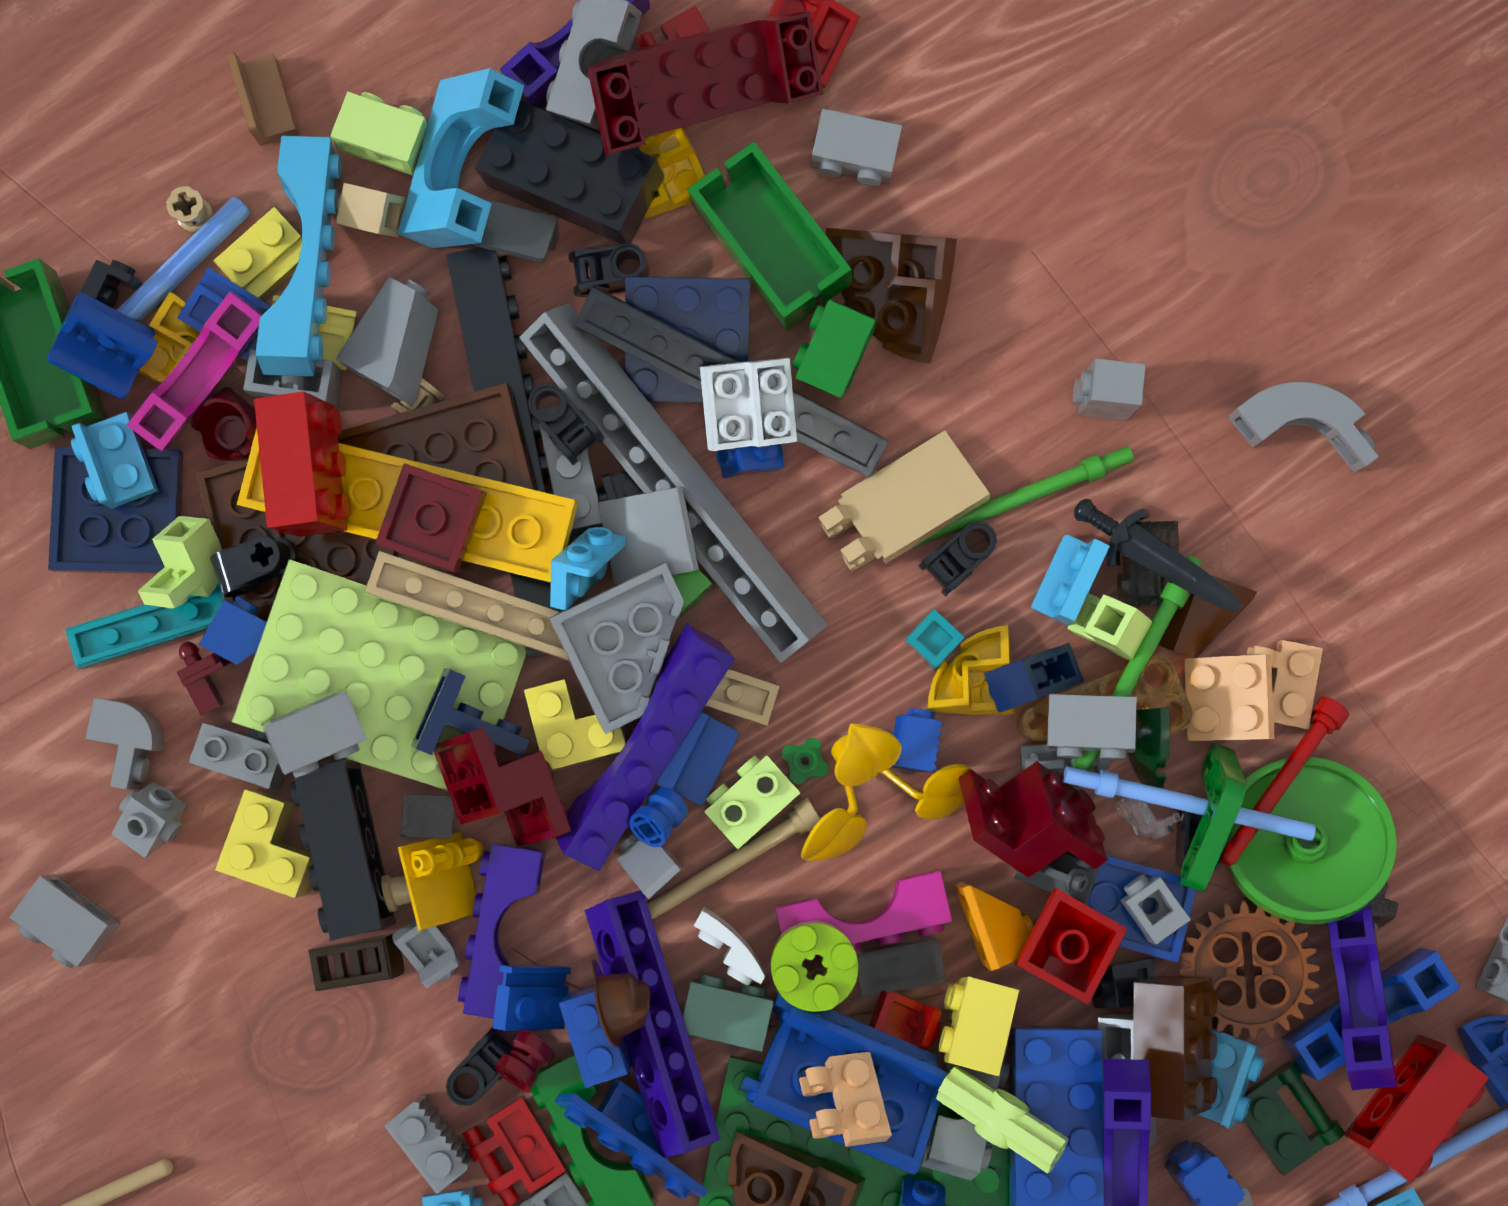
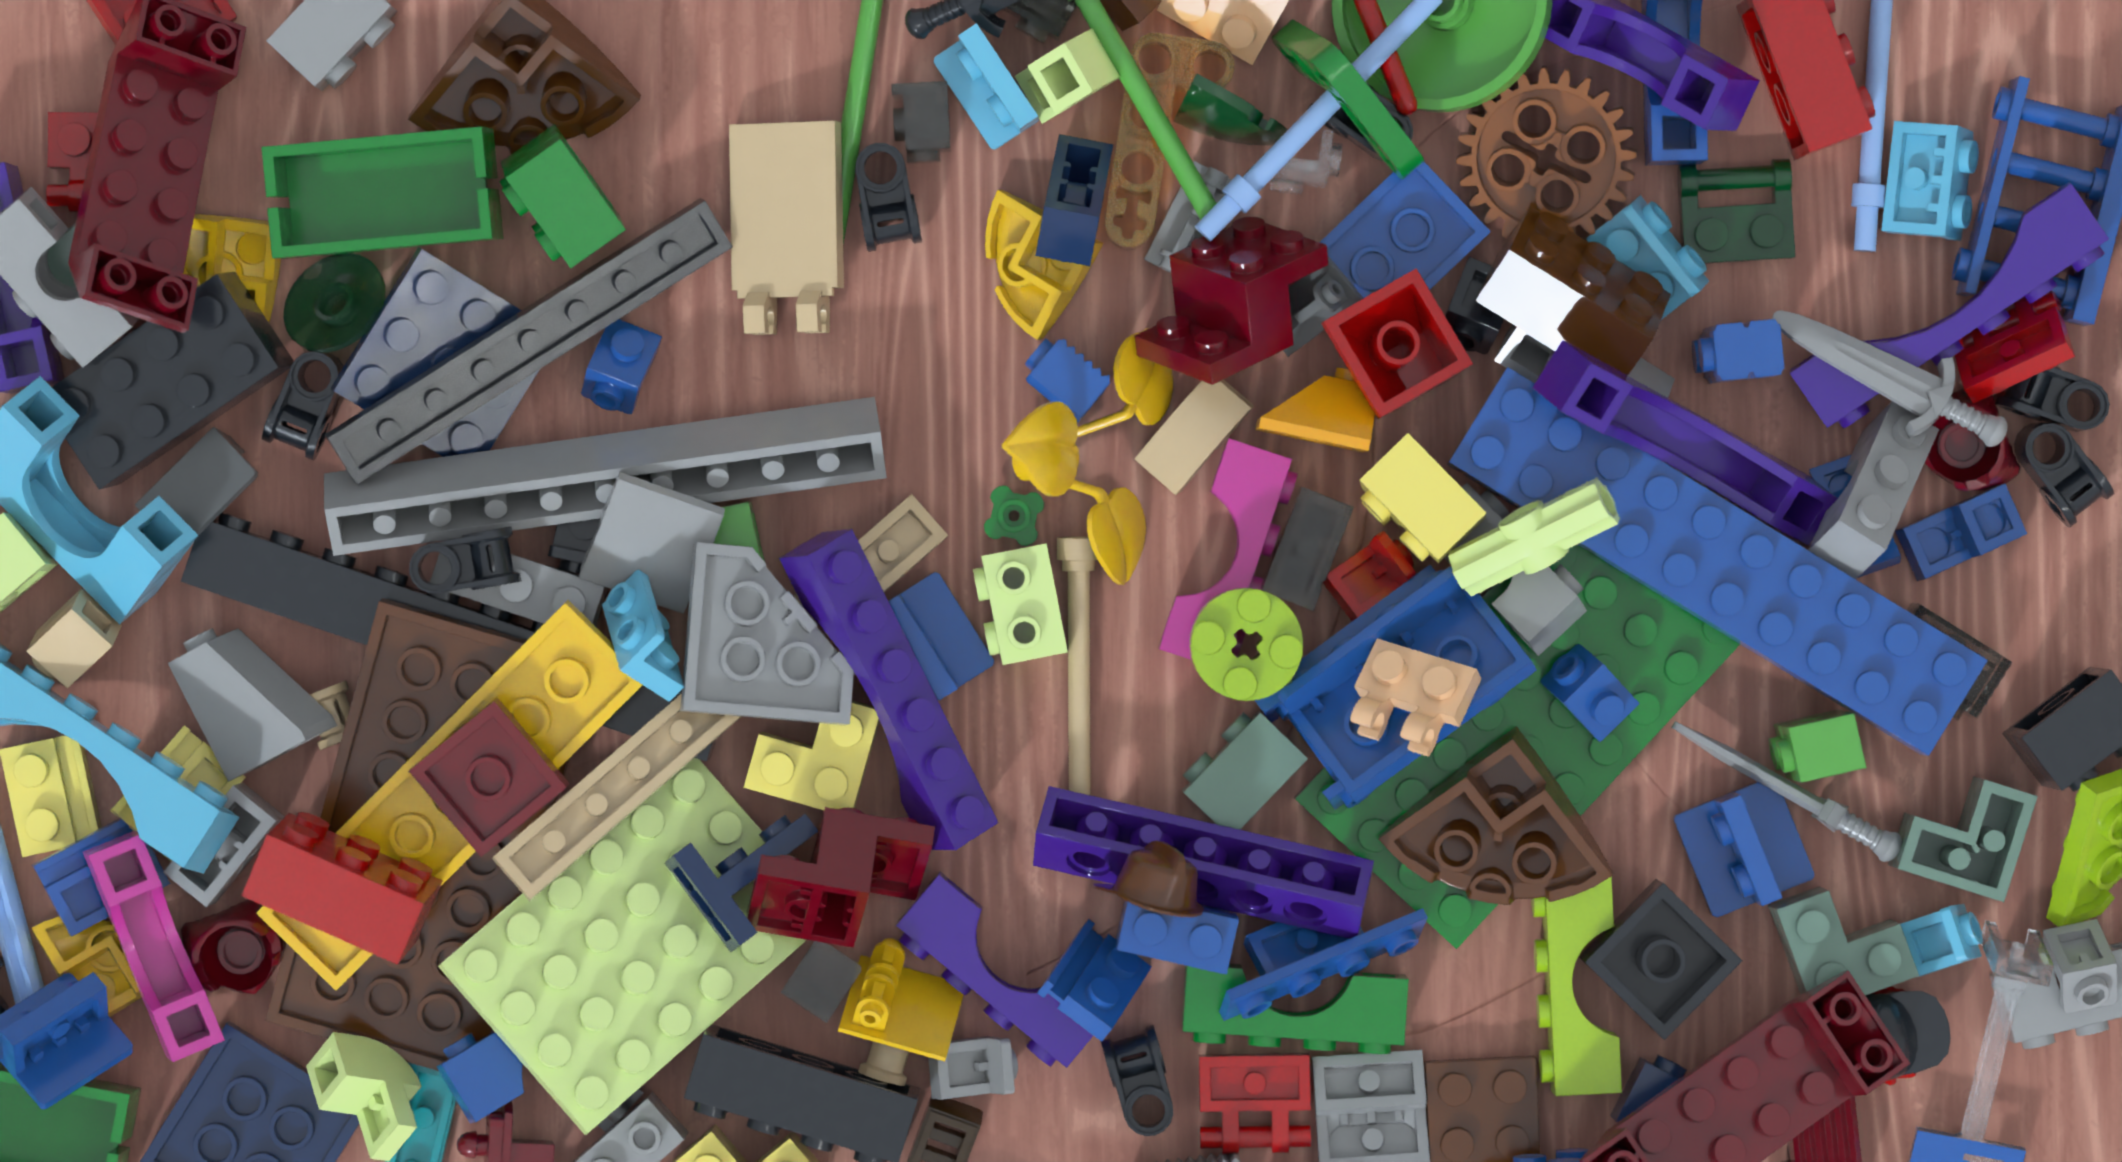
camera: 55 degrees left, 5 degrees up
medium azure bracket [71,412,159,508] -> none
black piece [210,535,298,598] -> none
light grey brick [261,690,367,778] -> none
dark red wheel [495,1030,555,1092] -> none
light grey slope [617,833,683,899] -> none
blue wheel [629,787,688,847] -> none
white slope [694,906,765,986] -> none
white slope [700,358,797,451] -> none
teal panel [904,609,965,670] -> none
light grey brick [1047,694,1137,760] -> none
light grey brick [1120,874,1190,945] -> none
none -> clear green dish [283,253,386,353]
none -> clear smoke brick [891,81,951,164]
none -> tan slope [1135,380,1254,495]

